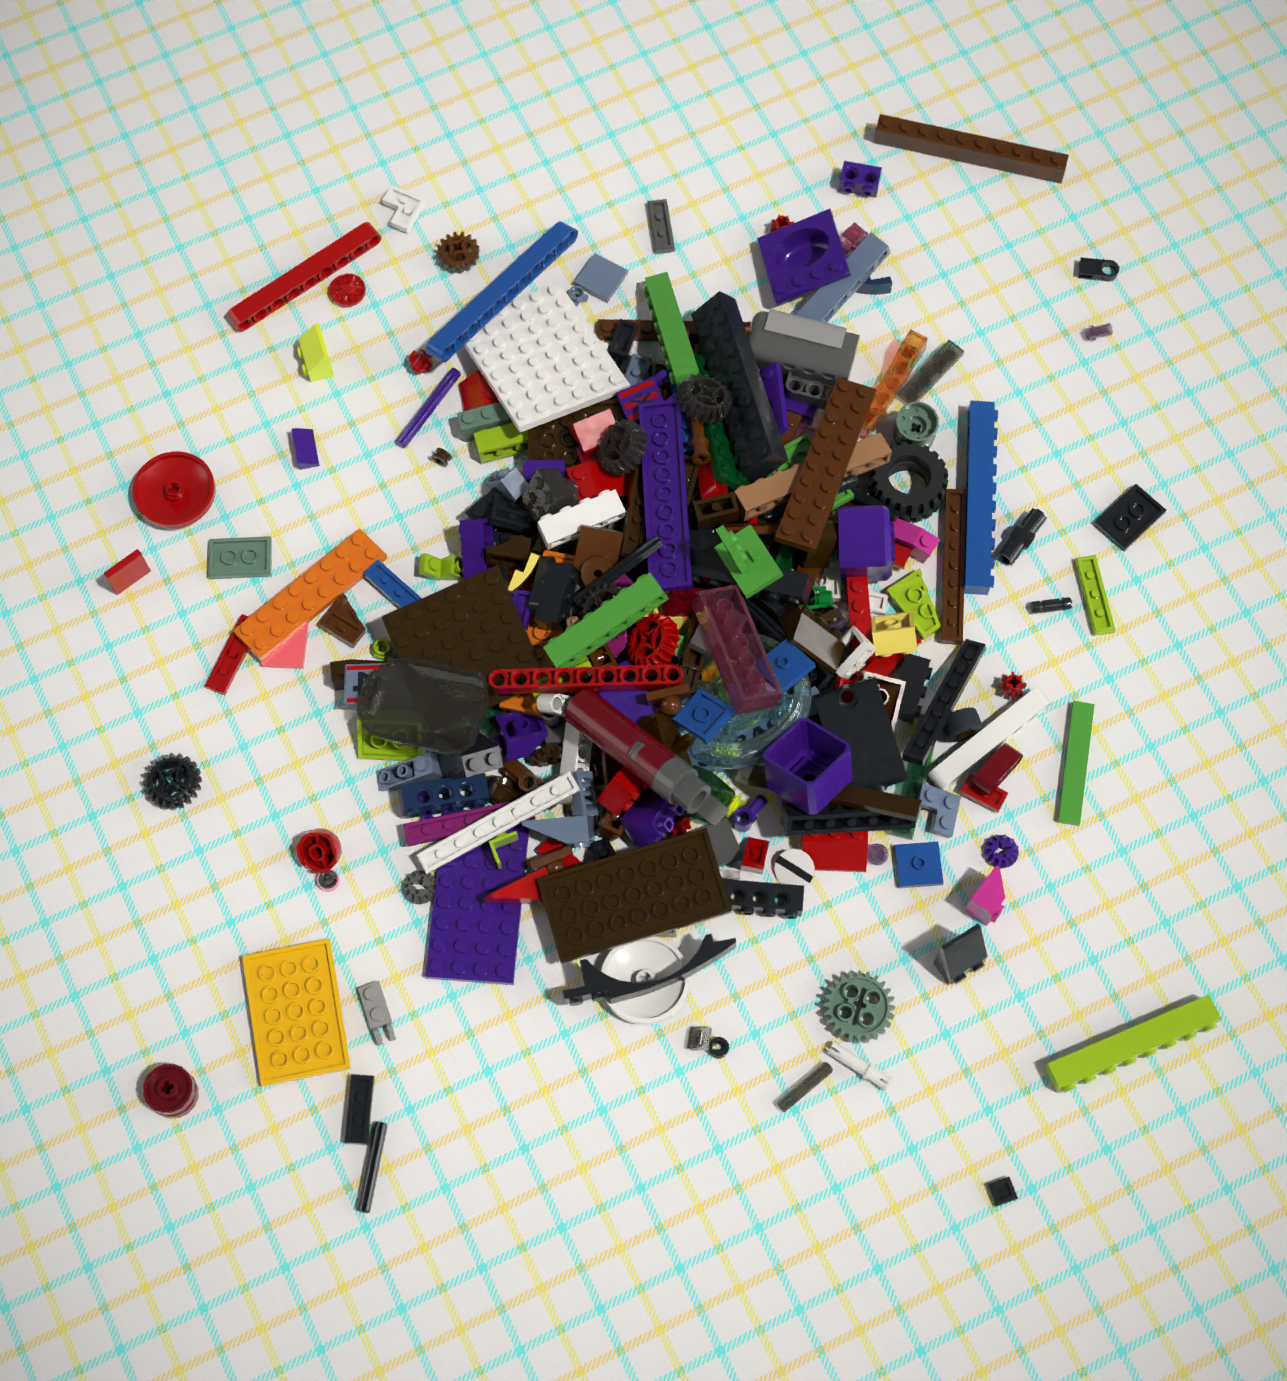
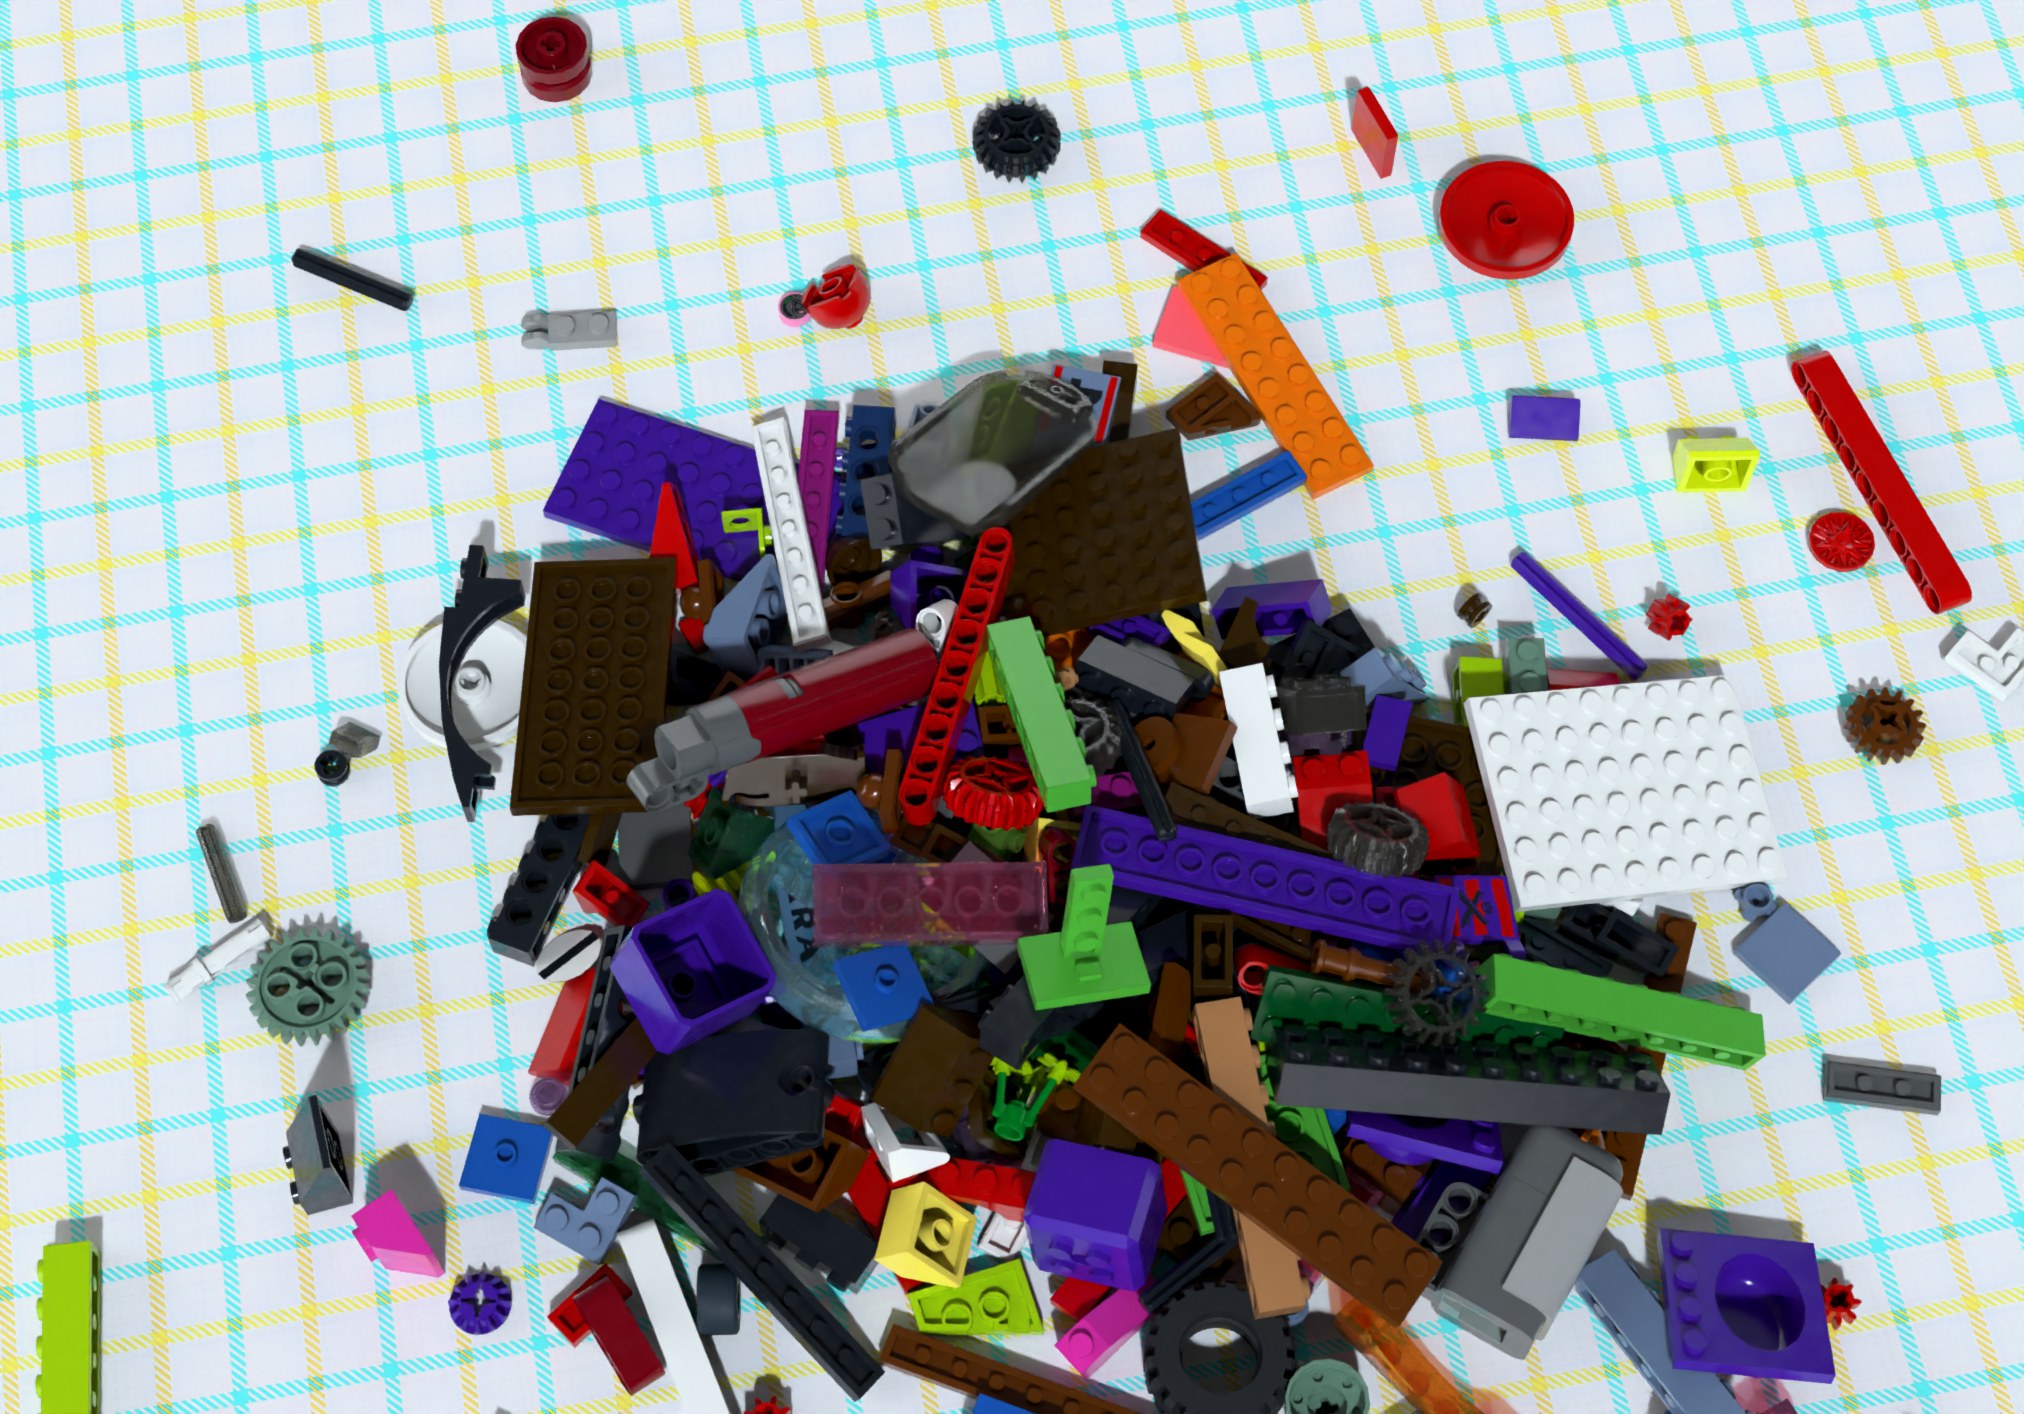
camera: 105 degrees right, 5 degrees down
sand green tile [208,536,272,579] -> none
yellow plate [242,938,352,1087] -> none
black plate [344,1074,375,1145] -> none
dark grey gear [402,870,436,904] -> none
lime slope [419,553,464,581] -> none
blue beam [425,221,578,363] -> none

